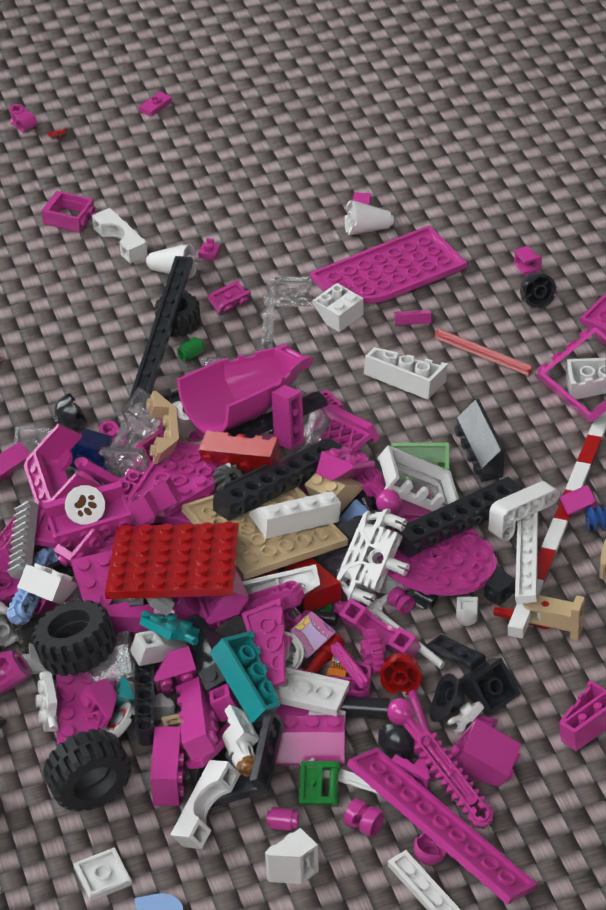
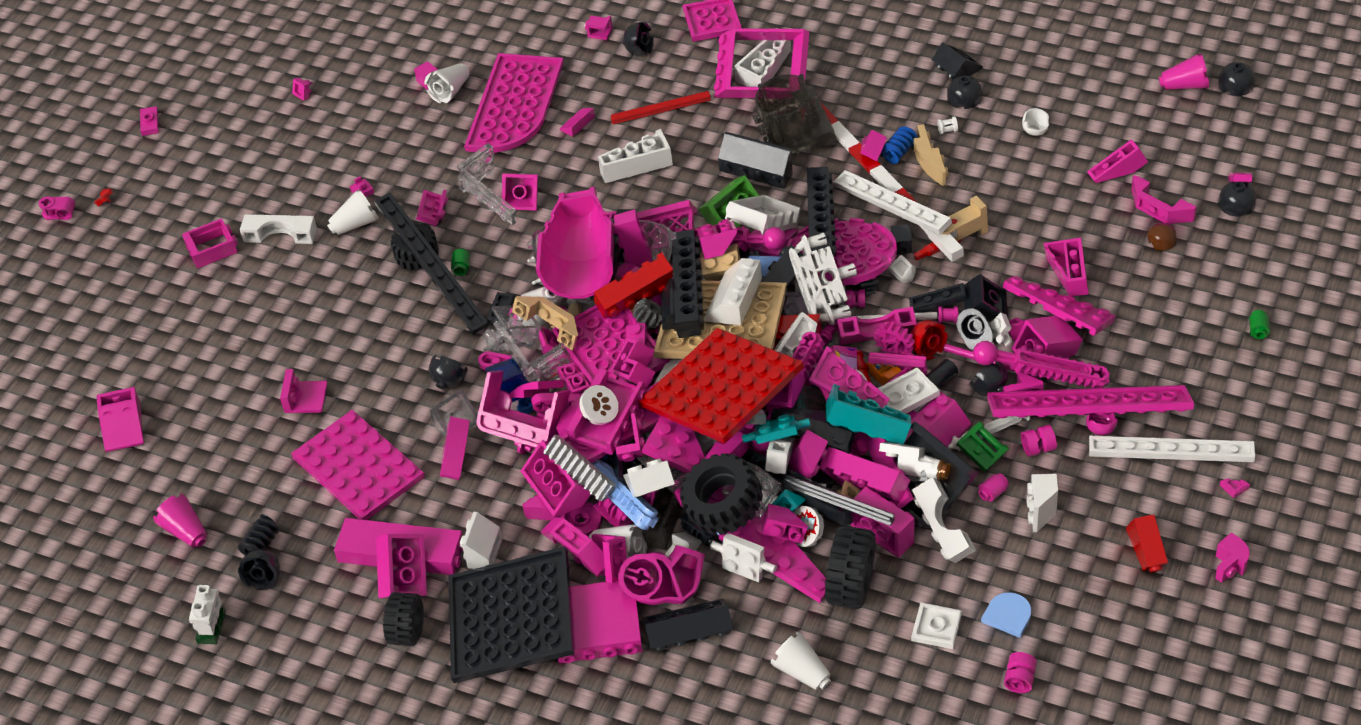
camera: 45 degrees left, 5 degrees up
dark pink brick [209,683,240,722] -> none
white slope [312,283,364,332] -> none
white beam [488,481,560,542] -> none
none -> dark pink tile [292,77,312,101]
none -> dark pink slope [501,174,538,211]
none -> clear smoke hose [752,74,837,155]
none -> axle [783,475,895,525]
none -> dark pink bush [938,306,958,323]
none -> dark pink wing [1003,276,1116,336]

